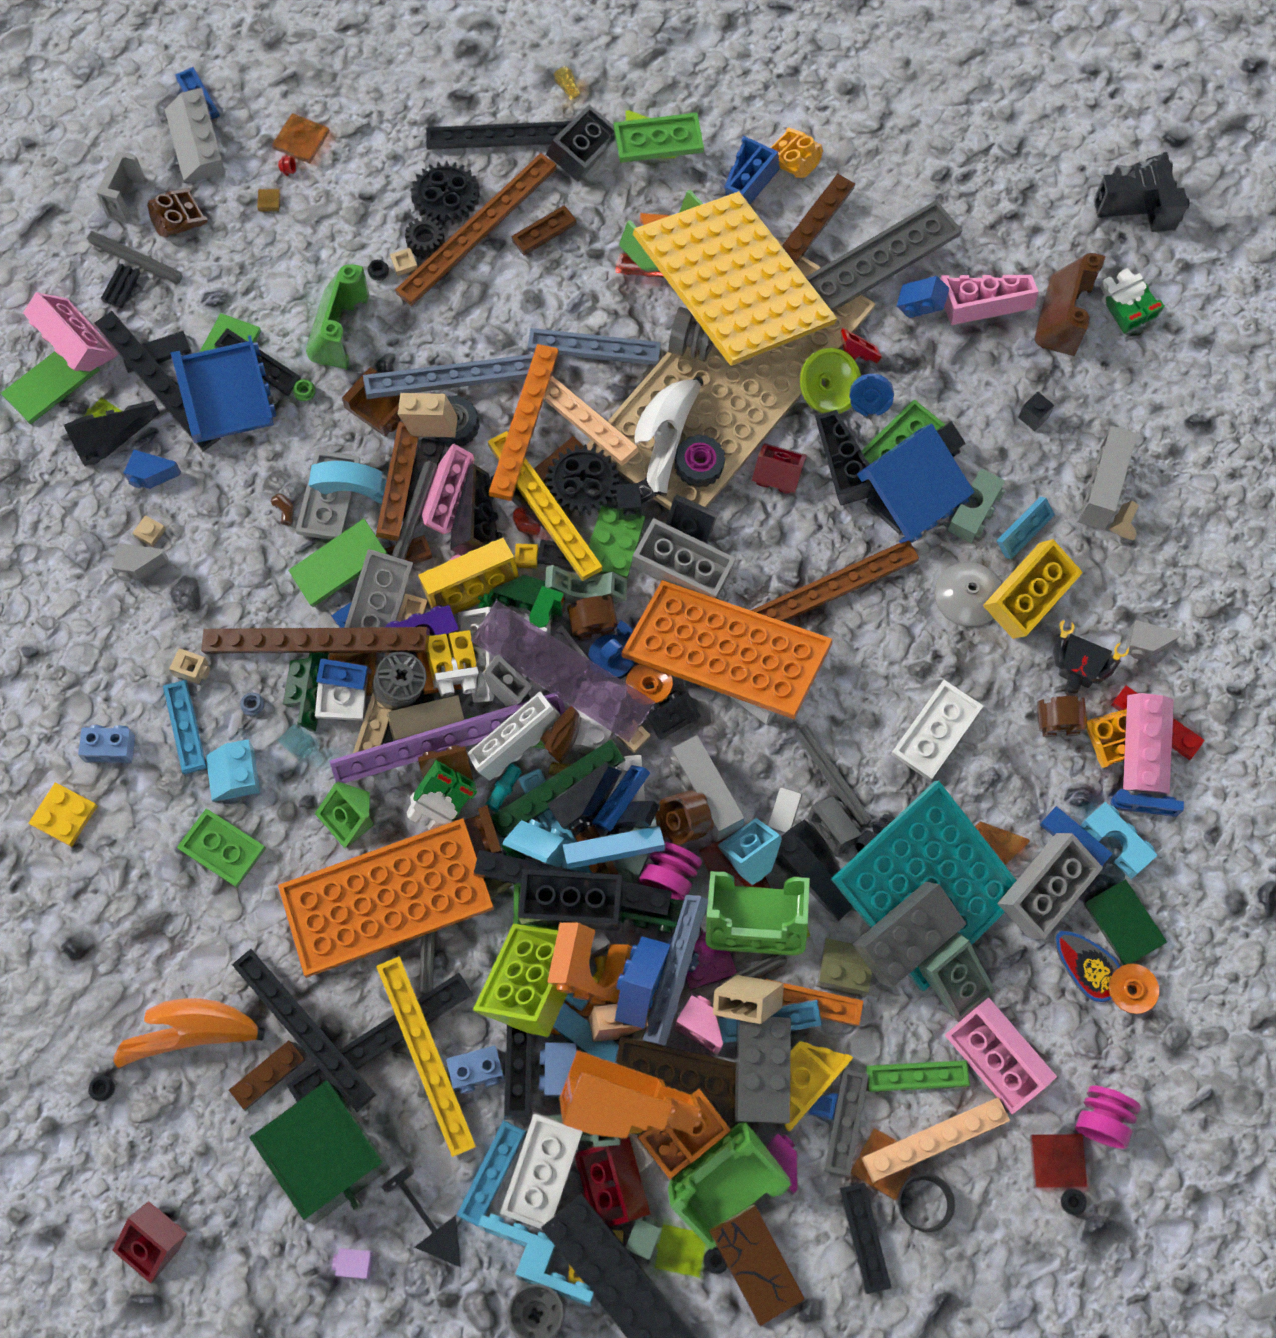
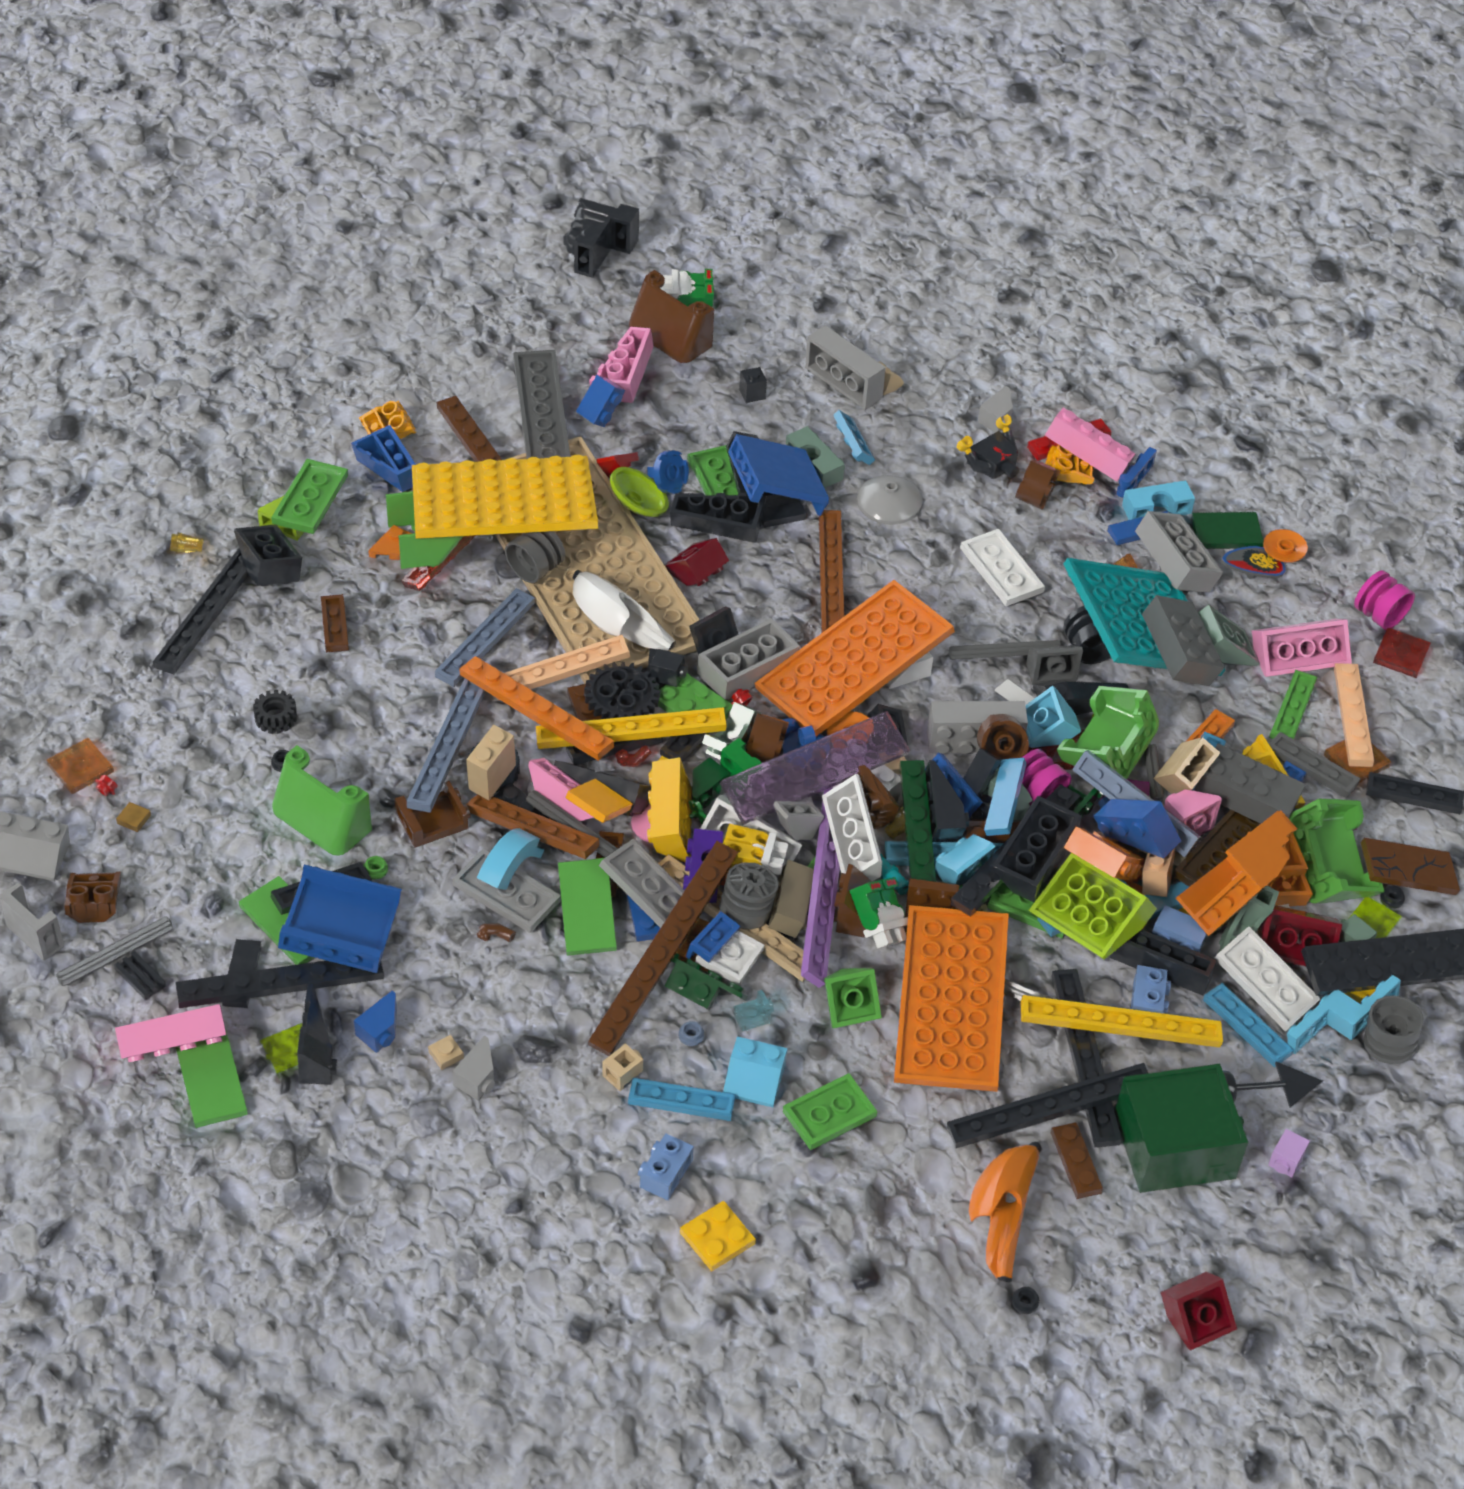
camera: 65 degrees left, 20 degrees down
tan plate [390,248,417,276] -> none
dark orange plate [395,153,557,307] -> none
black gear [410,161,480,225] -> none
black wheel [674,434,725,487] -> none
olive slope [816,938,872,997] -> none
black tyre [898,1173,955,1233] -> none
yellow brick [983,539,1083,639] -> none
black plate [1060,1188,1087,1215] -> none
none -> light orange tile [565,779,633,823]
none -> red plate [731,689,753,706]

